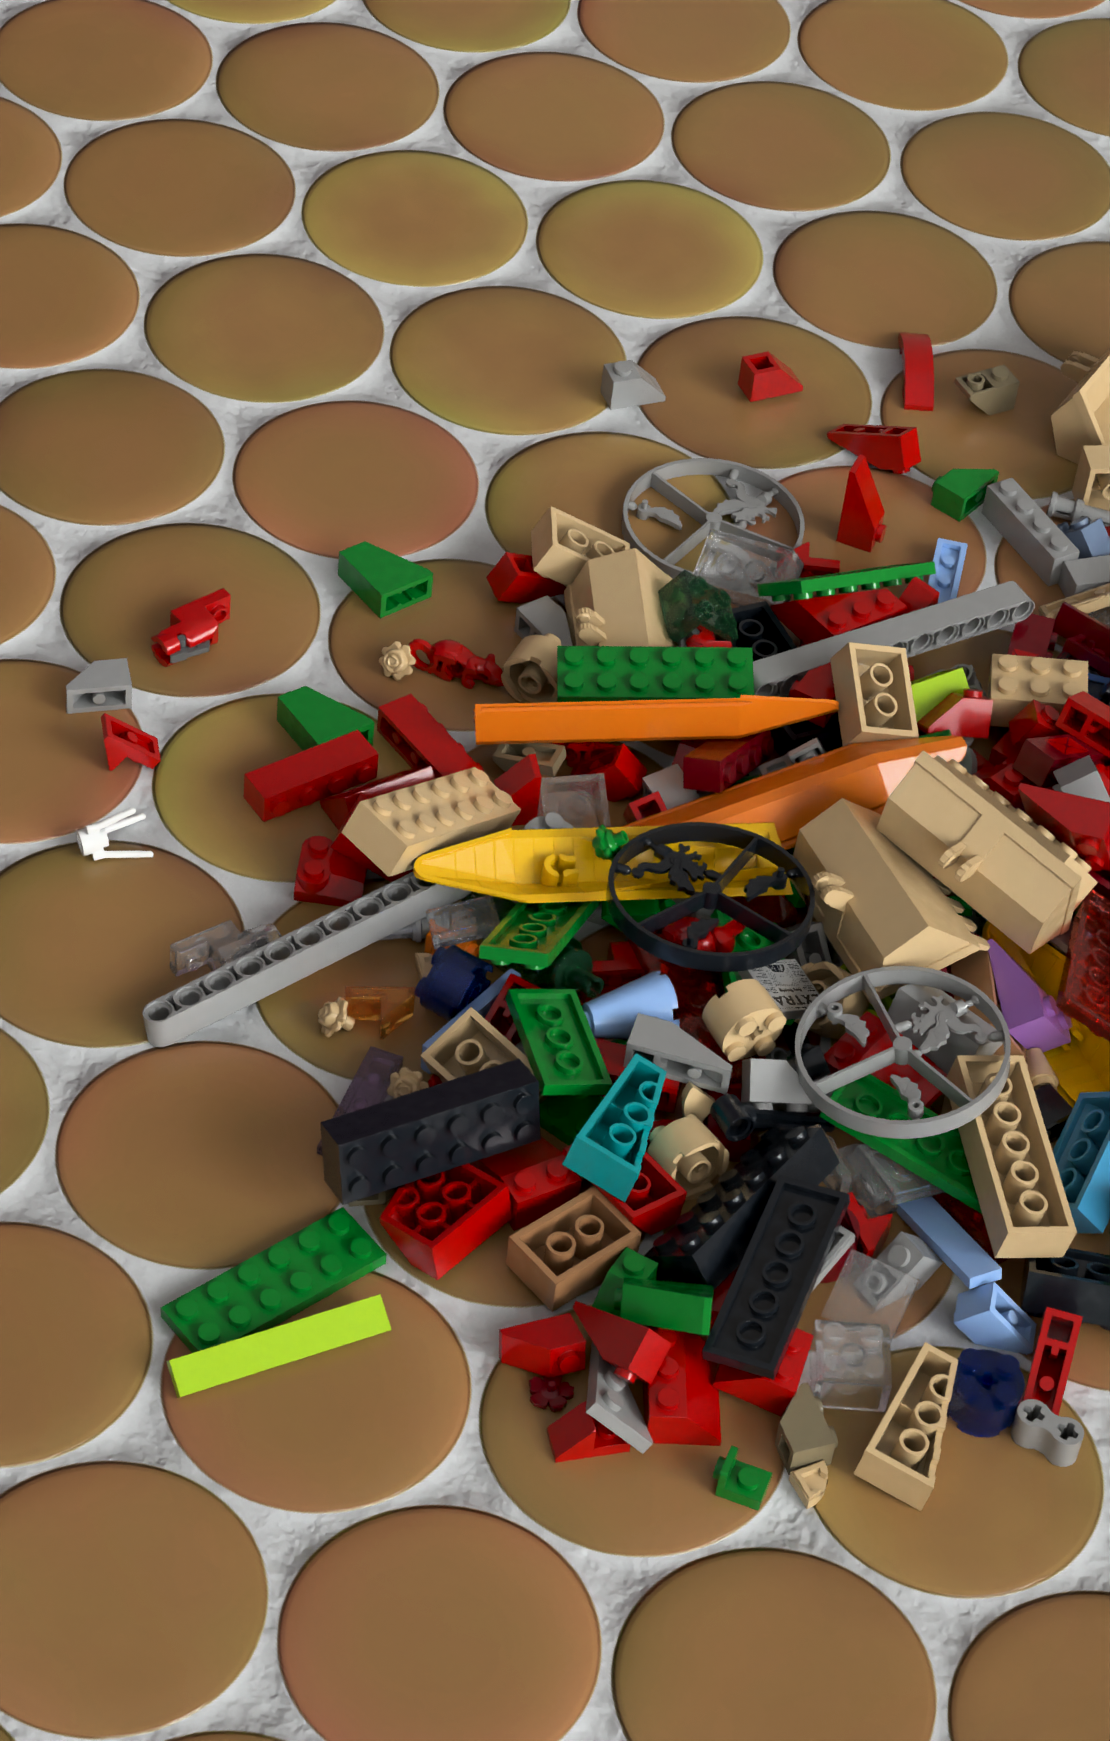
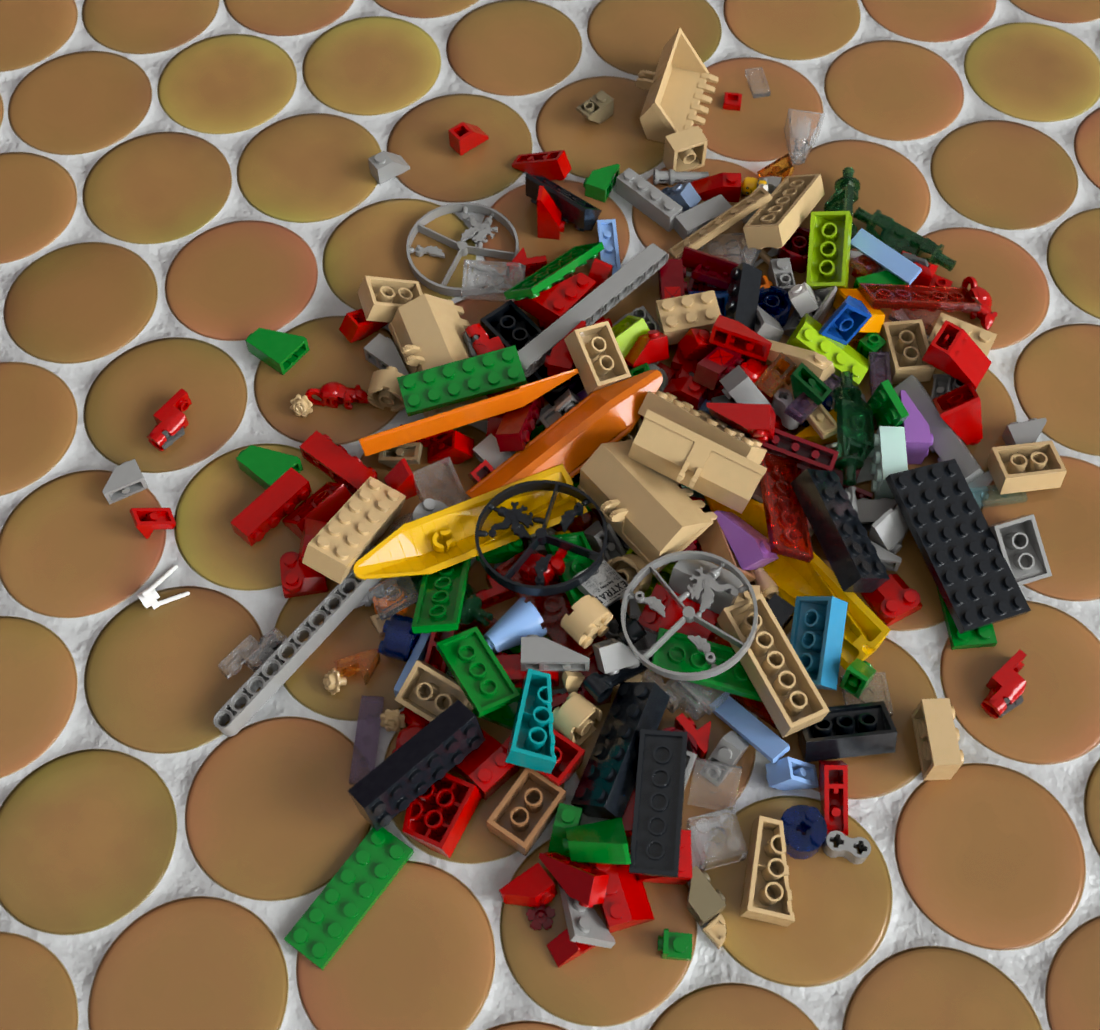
camera: 10 degrees left, 15 degrees up
lime tile [166,1294,392,1398] -> none
green plant [592,824,629,862] -> none
clear green bracket [658,570,739,643] -> none
red slope [898,332,934,412] -> none
none -> black slope [525,174,602,232]

